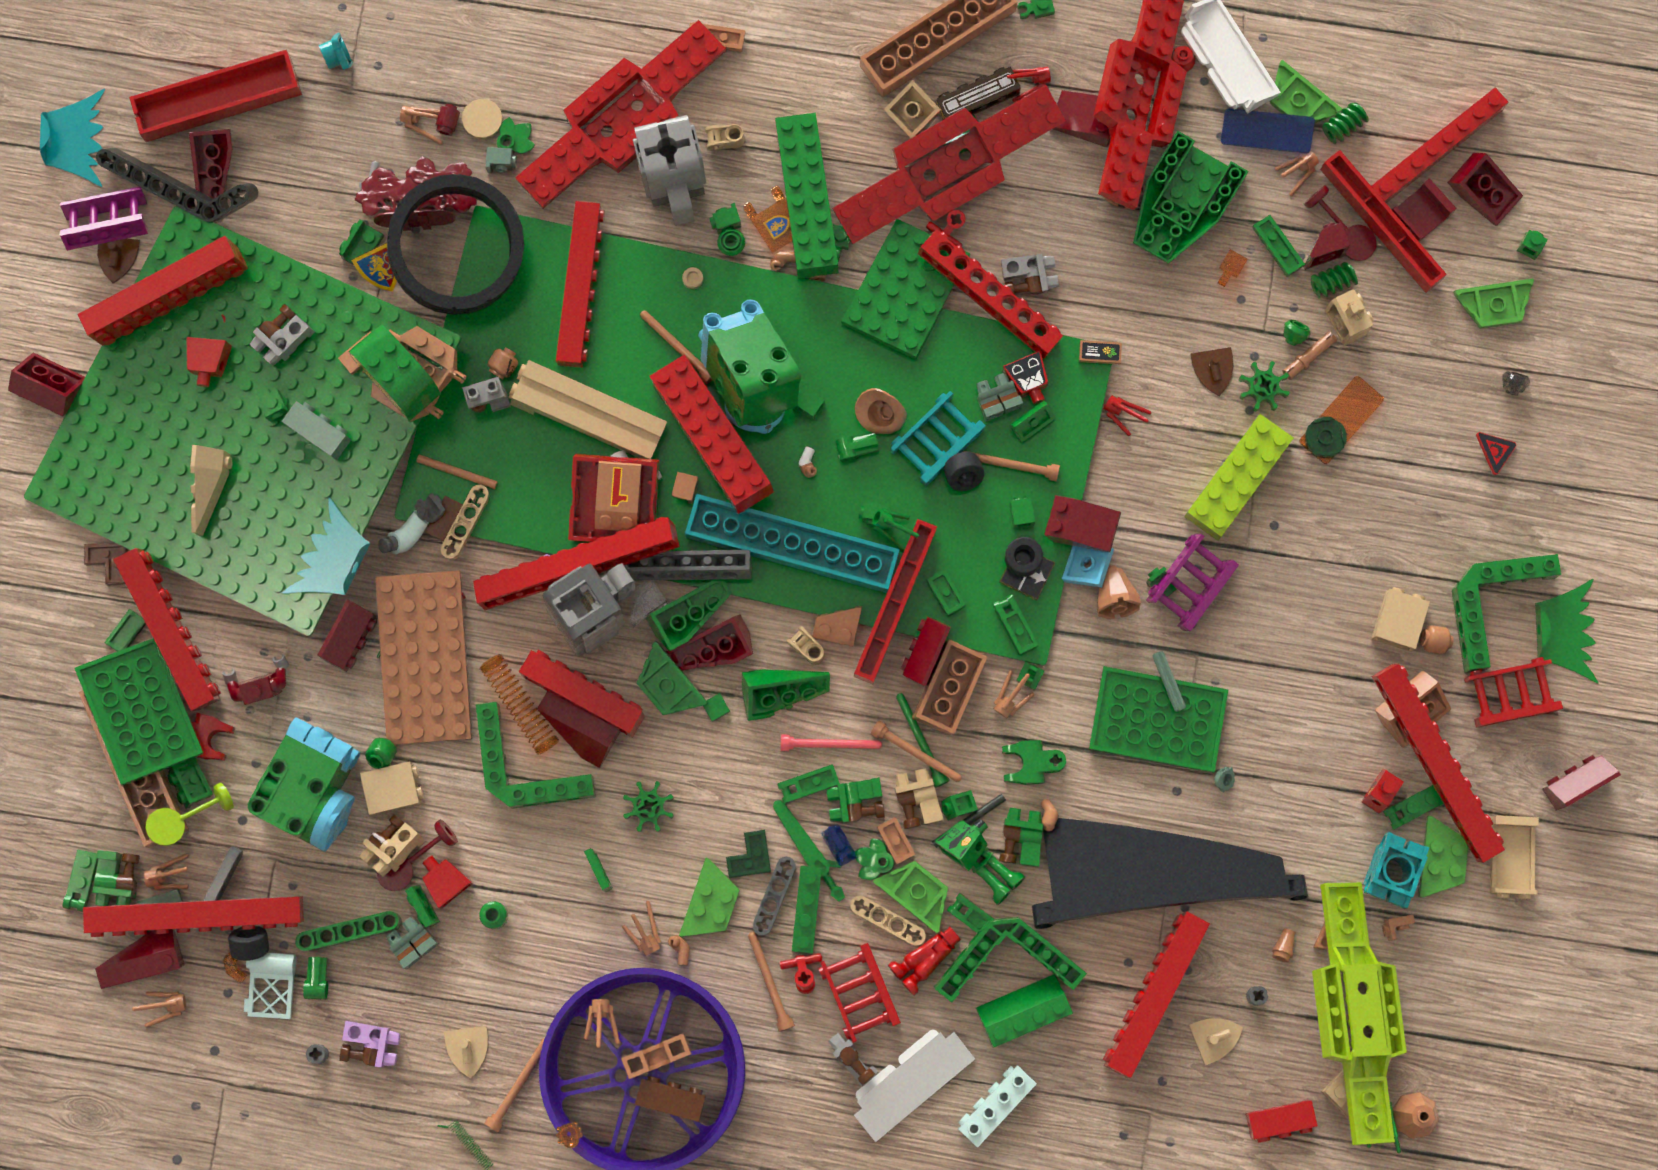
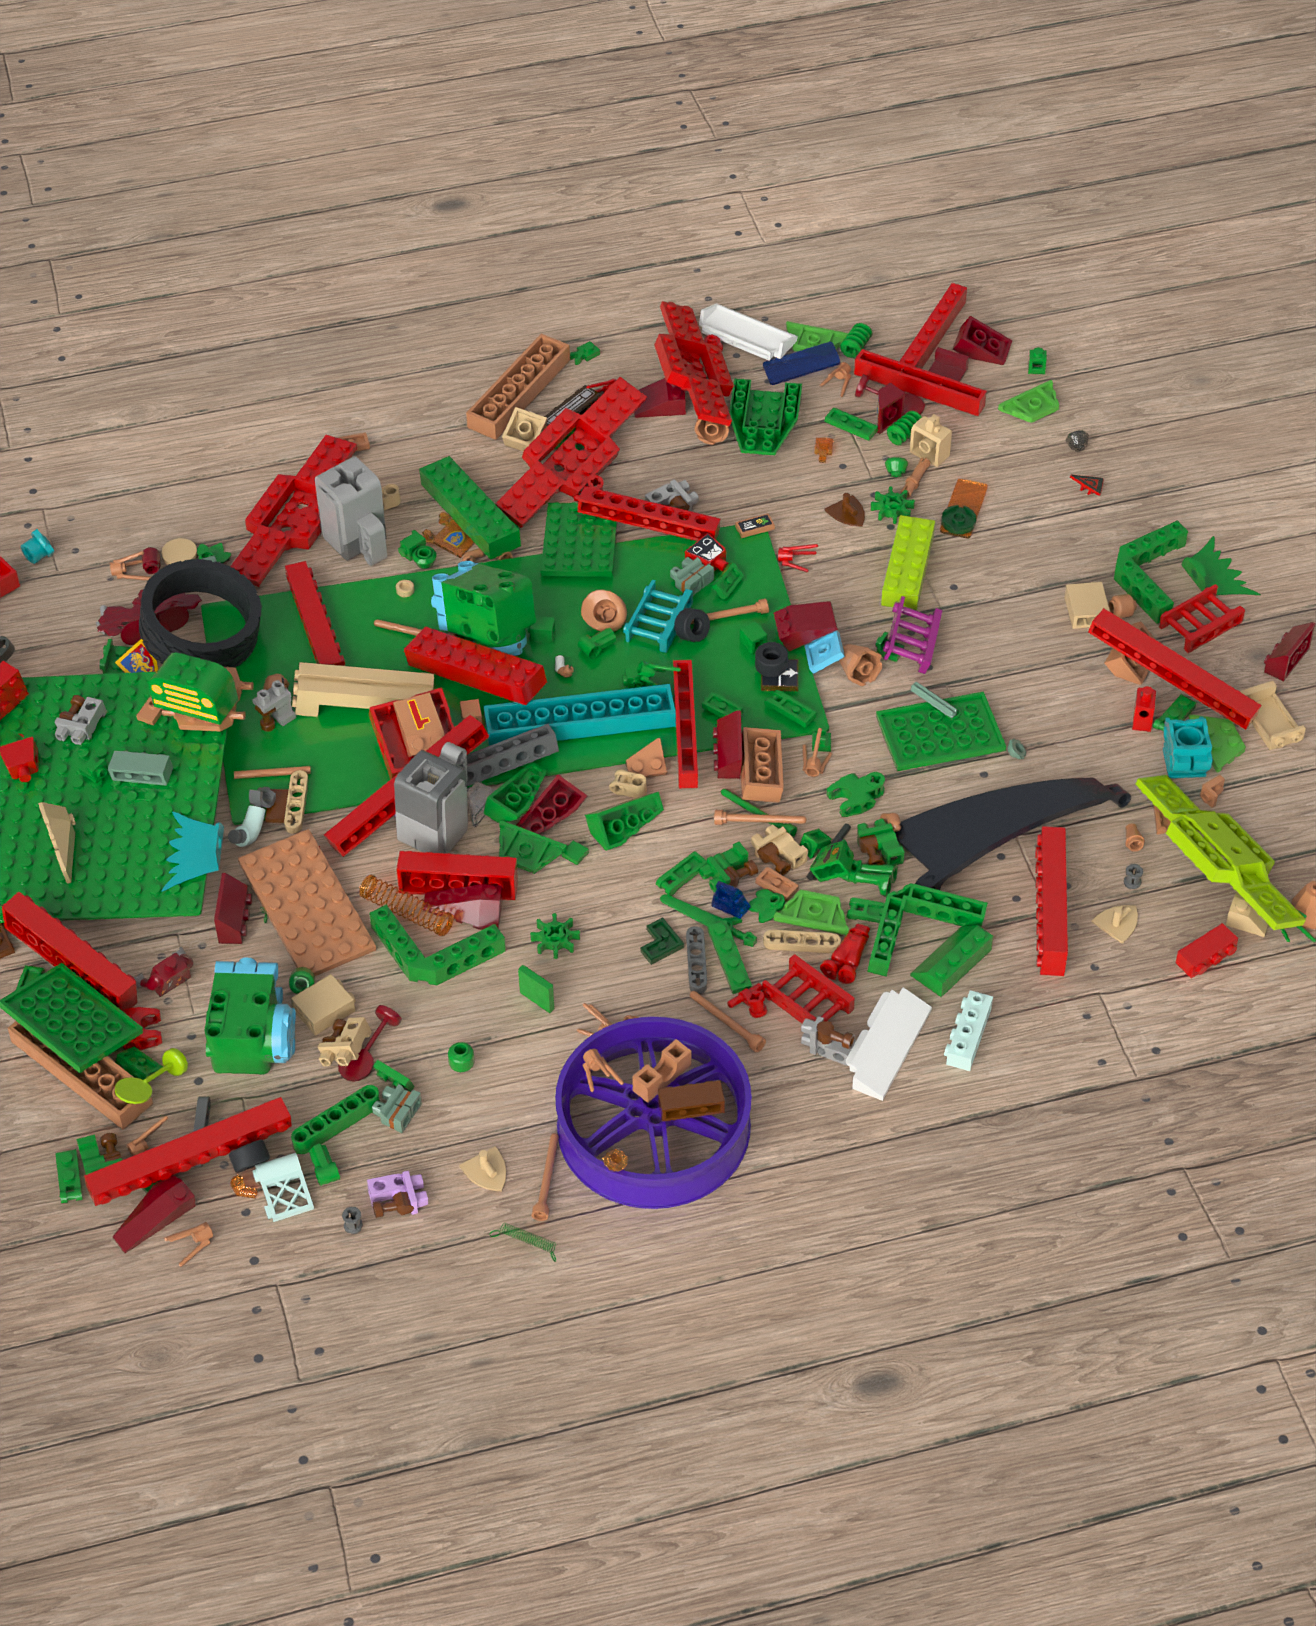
camera: 25 degrees left, 30 degrees down
red torso [422,855,473,909] -> none
bright green wing [679,858,740,937] -> none
coral piece [781,734,882,751] -> none

